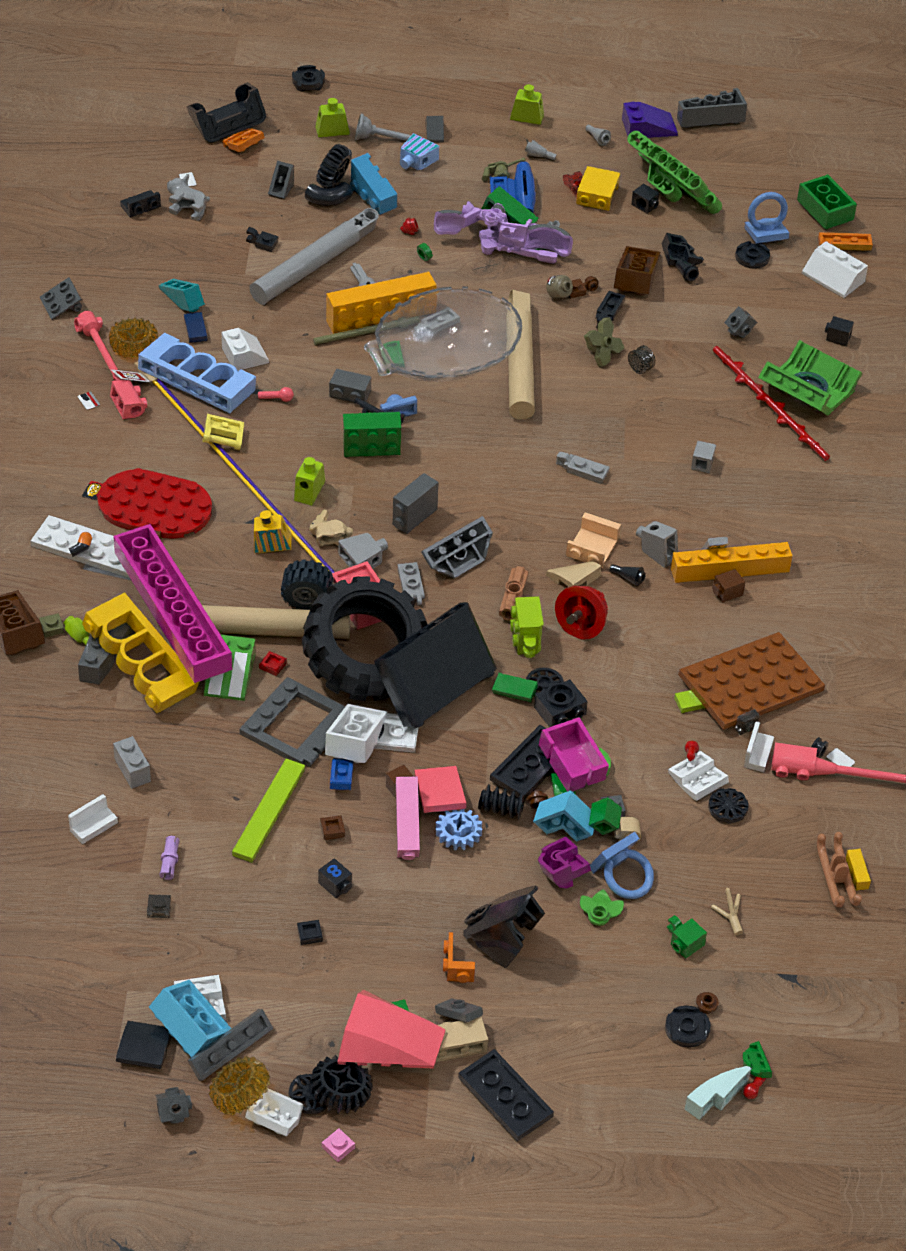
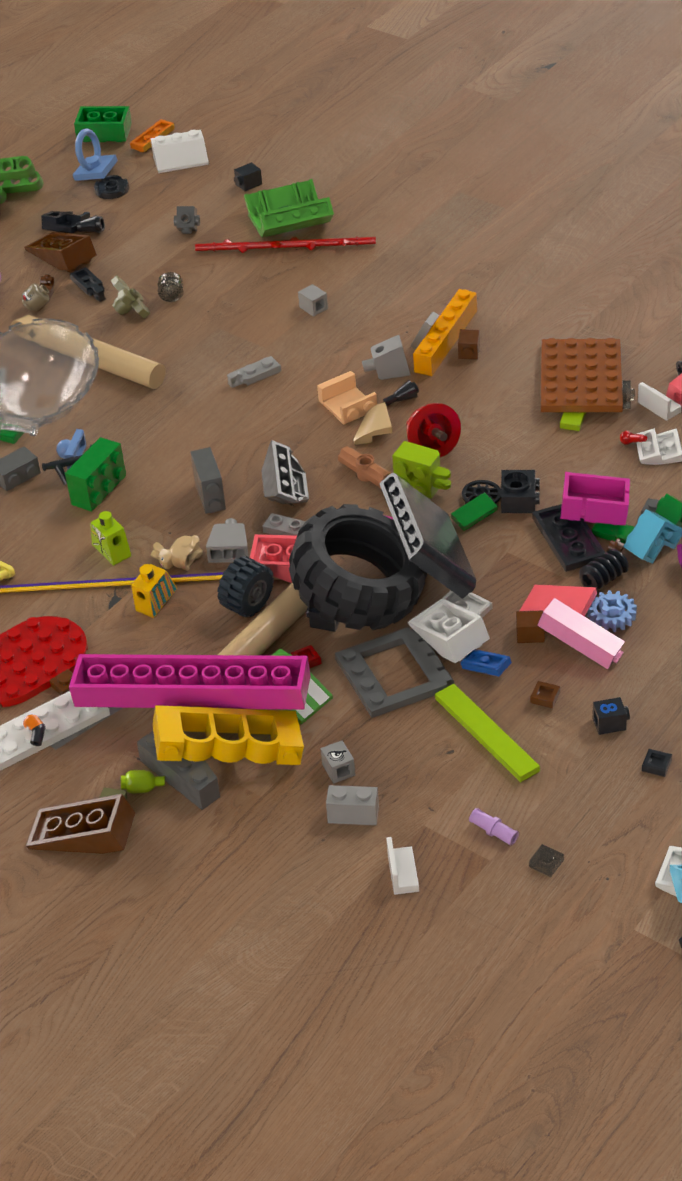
camera: 50 degrees left, 5 degrees down
none -> light grey brick [320,741,355,784]

